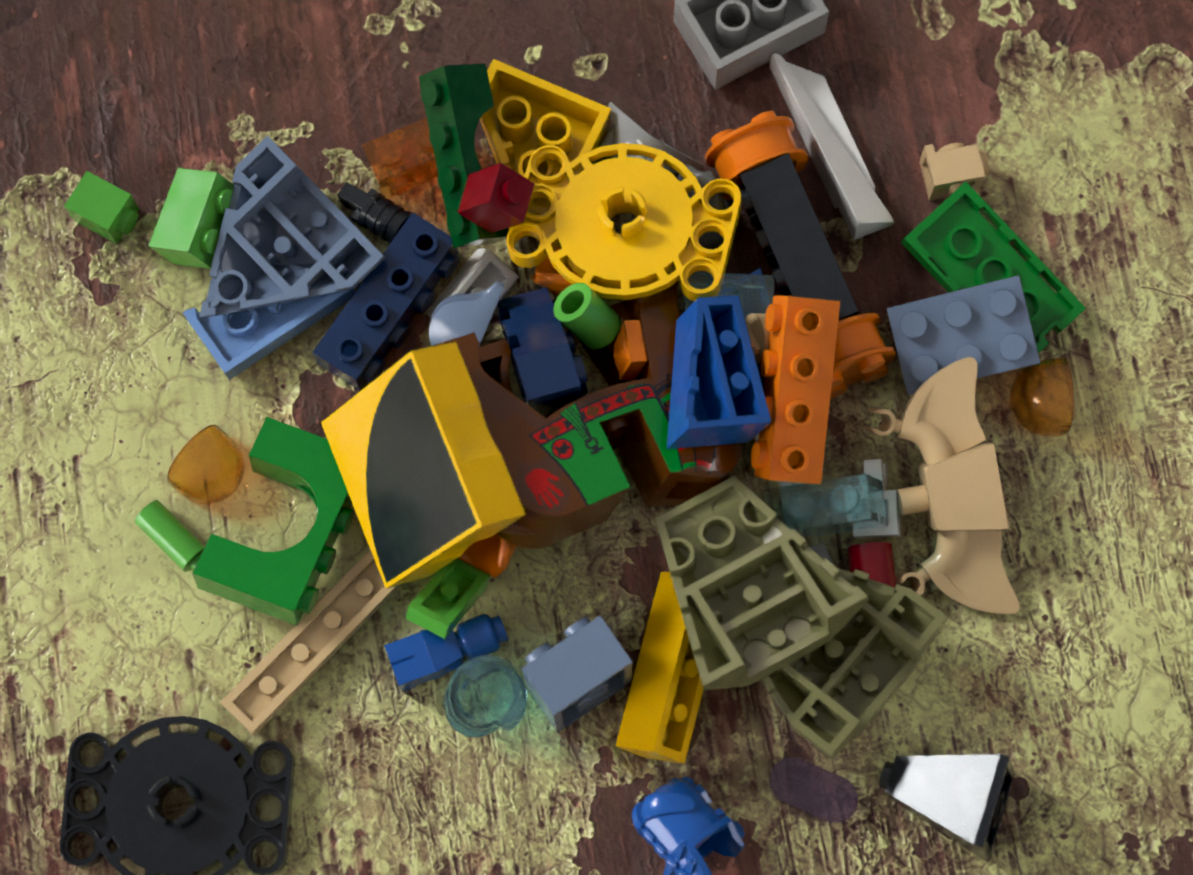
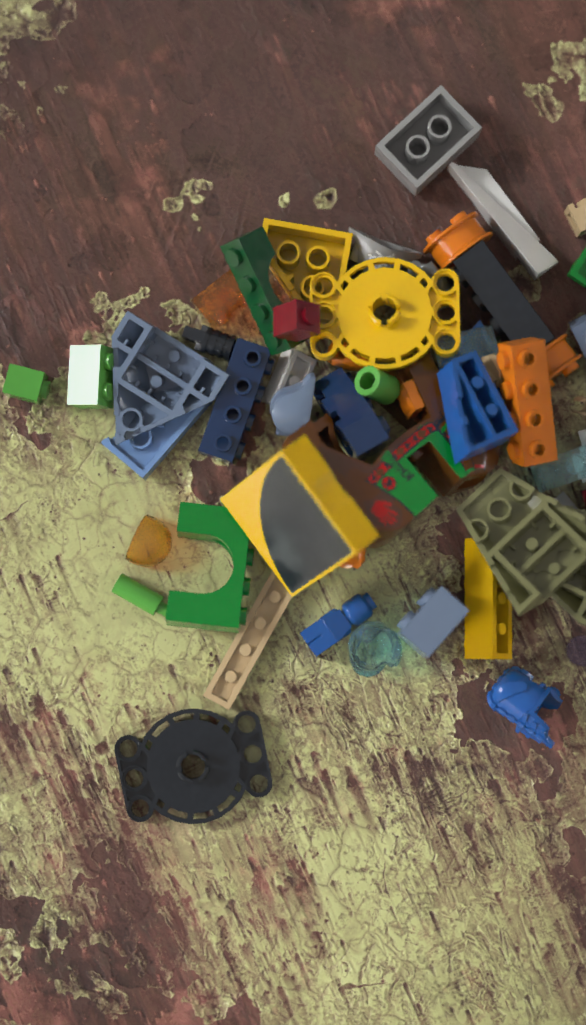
camera: 15 degrees left, 10 degrees up
bright green plate [405,558,490,639] -> none

